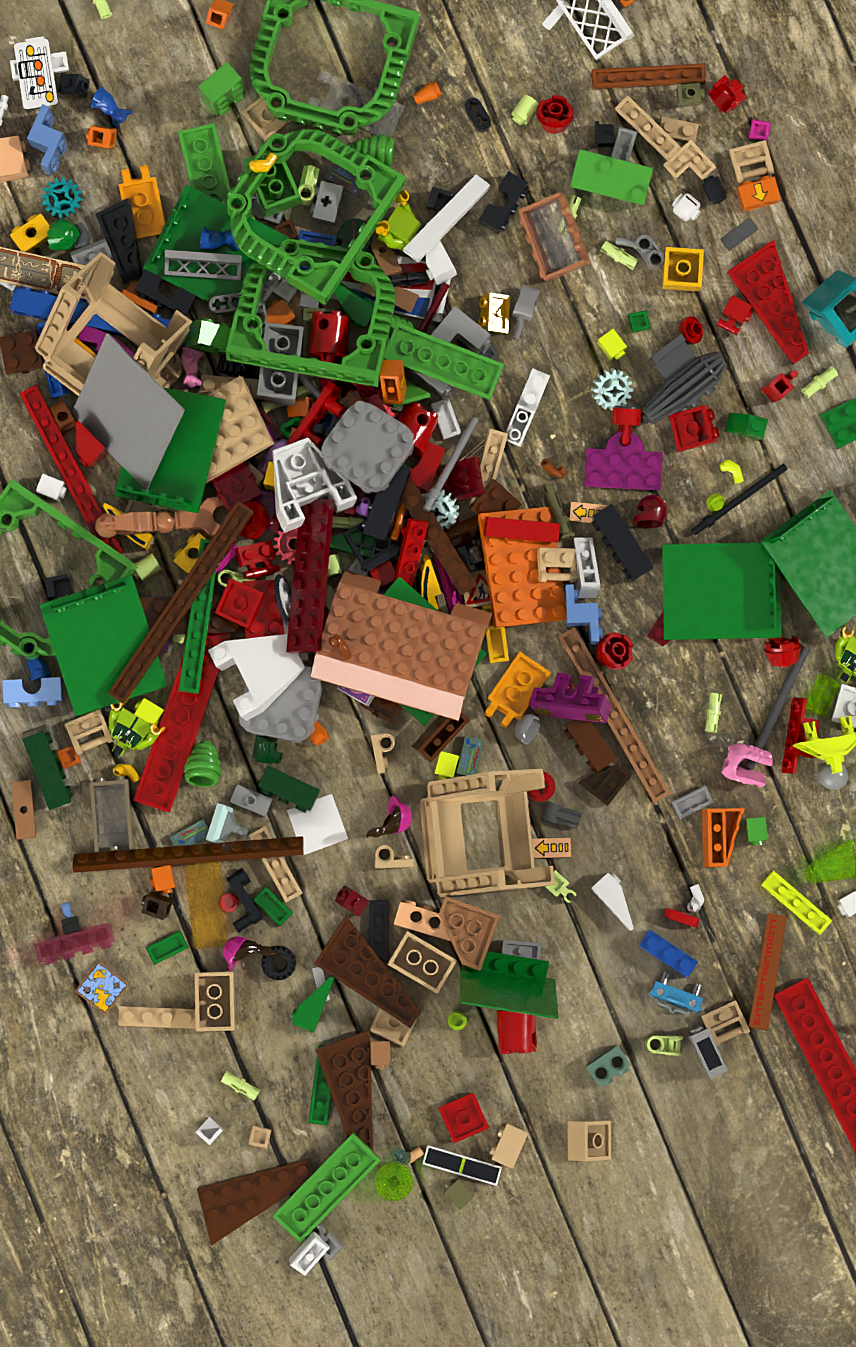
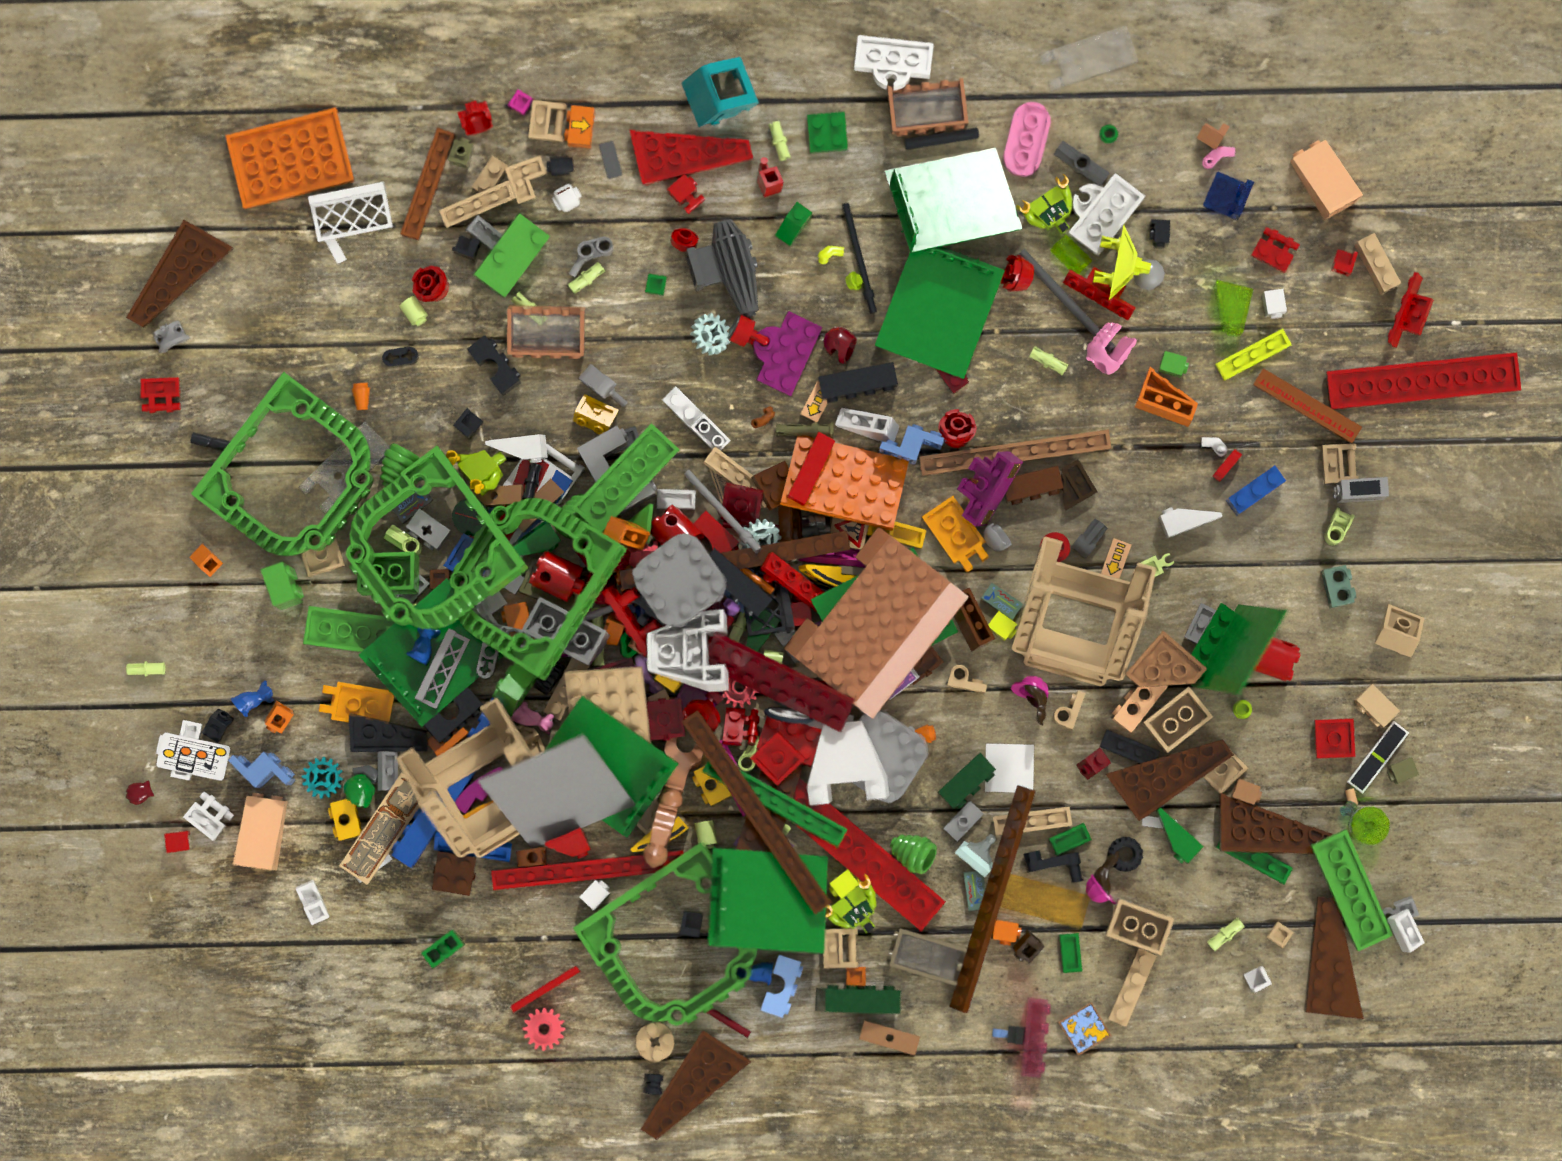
camera: 65 degrees left, 0 degrees up
yellow arm [113,764,141,784] -> none
red tile [218,893,238,913] -> none
yellow arm [249,152,277,172] -> none
dark green hair [252,735,283,765] -> none
dark orange arm [329,634,353,661] -> none
white tile [403,175,491,262] -> none
dark red bar [418,282,449,333] -> none
tan plate [537,548,578,583] -> none
neon yellow brick [597,329,627,361] -> none
dark azure piece [648,972,703,1014] -> none
yellow brick [662,247,704,292] -> none
red plate [669,405,720,452] -> none
light grey plate [671,785,714,820] -> none

